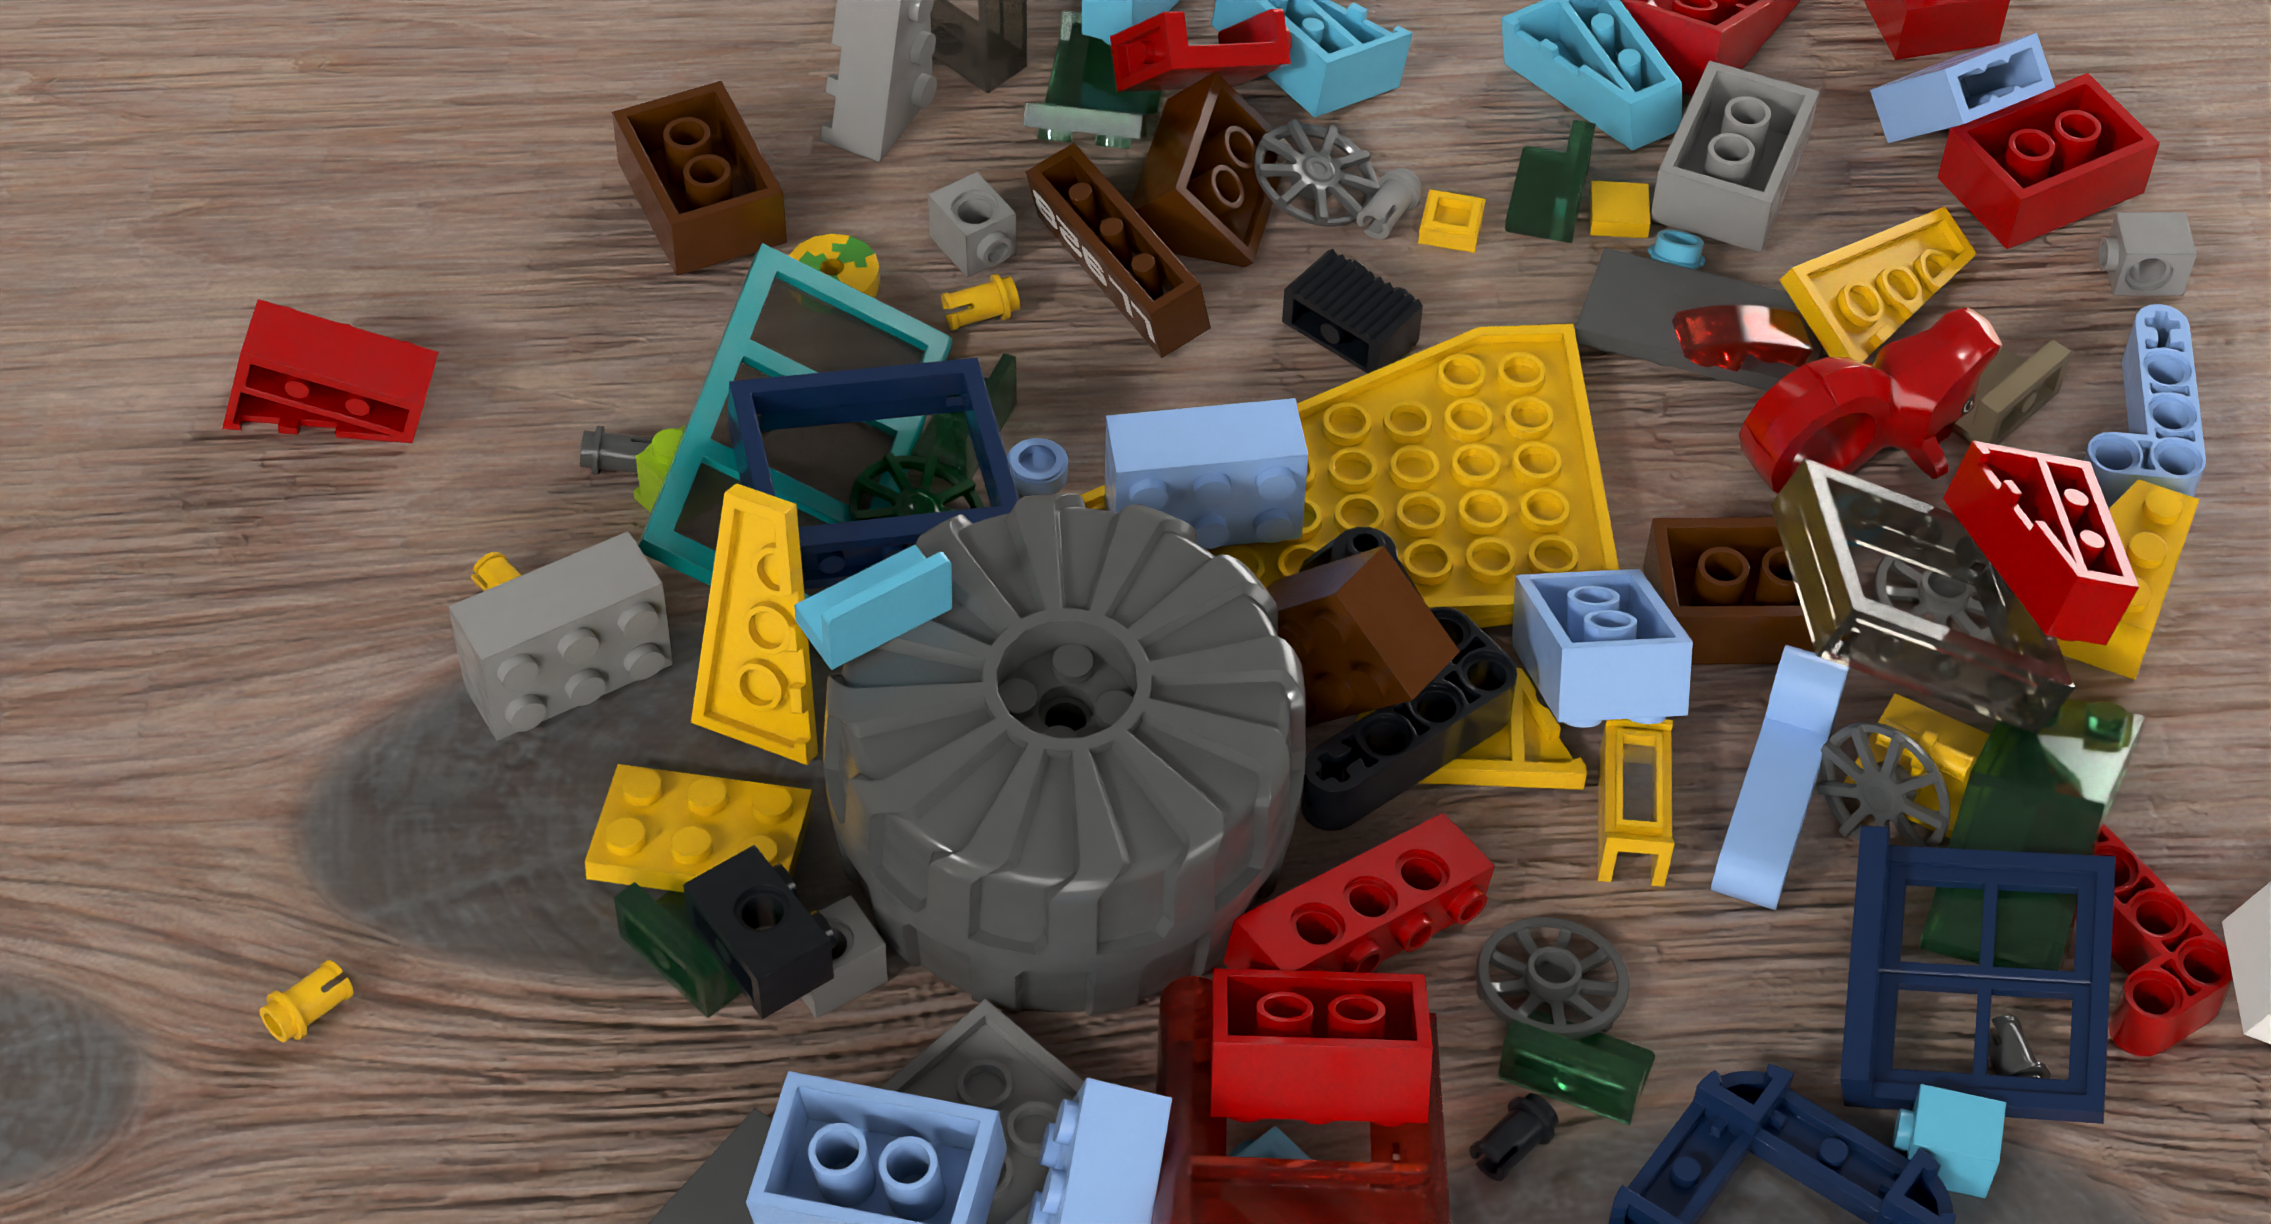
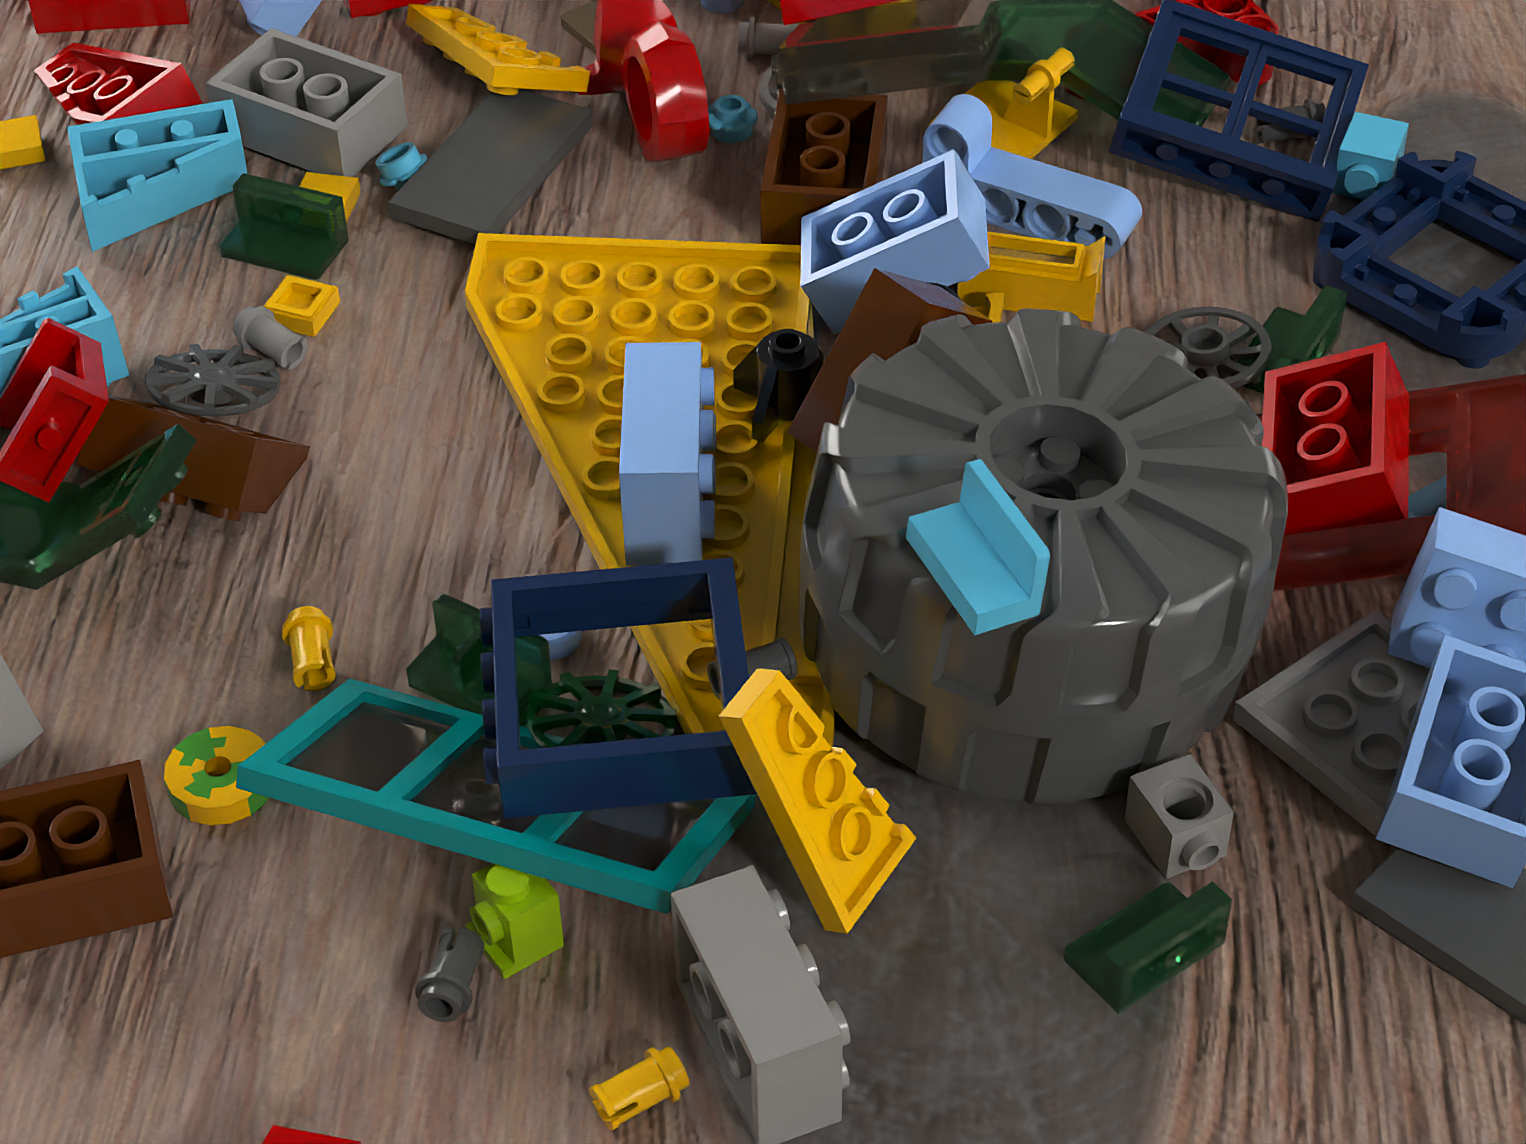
camera: 80 degrees left, 5 degrees down
yellow plate [585,764,813,892] -> none
black brick [683,845,836,1019] -> none
light grey brick [928,172,1016,278] -> none
reddish brown brick [1025,143,1211,359] -> none
black brick [1282,249,1423,374] -> none
clear red slope [1672,305,1813,372] -> none
dark grey wheel [1816,722,1950,848] -> none

